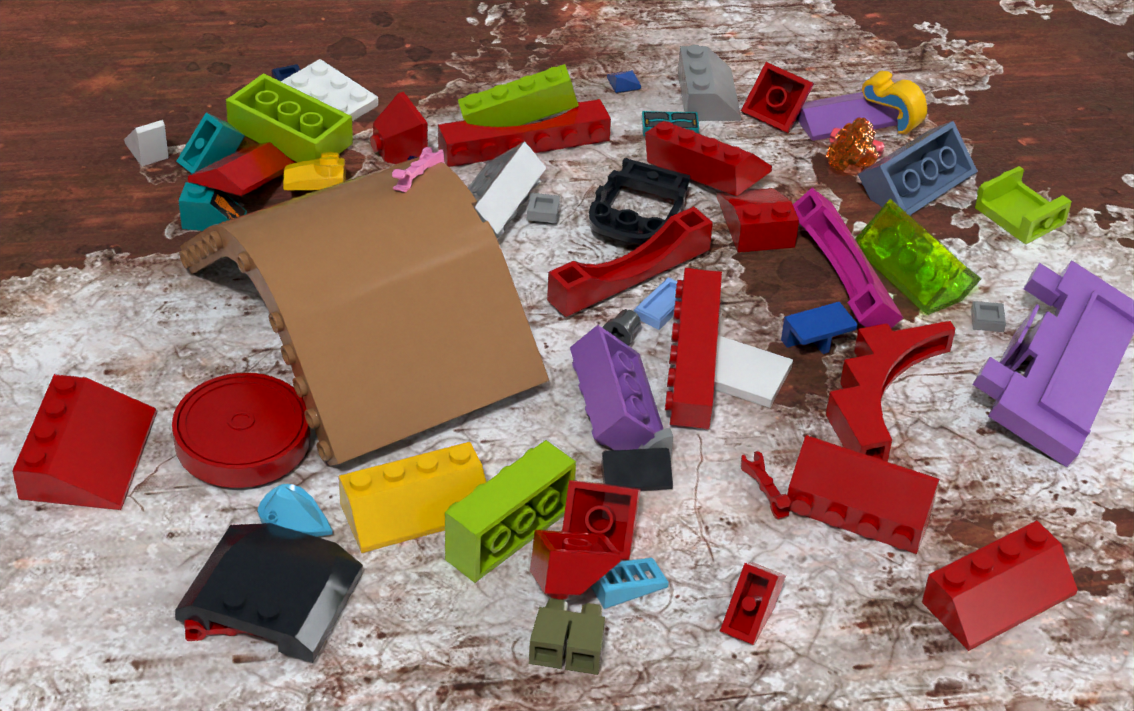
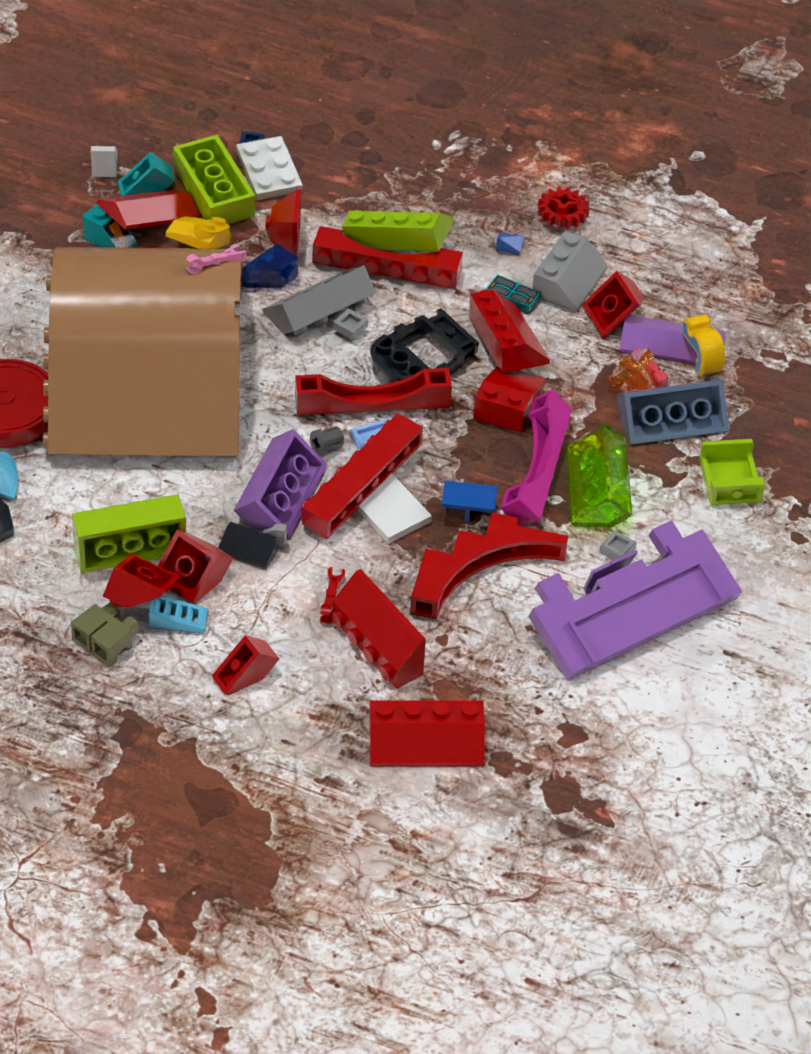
camera: 30 degrees right, 5 degrees up
yellow slope [338,442,486,553] -> none
none -> red gear [537,186,590,230]

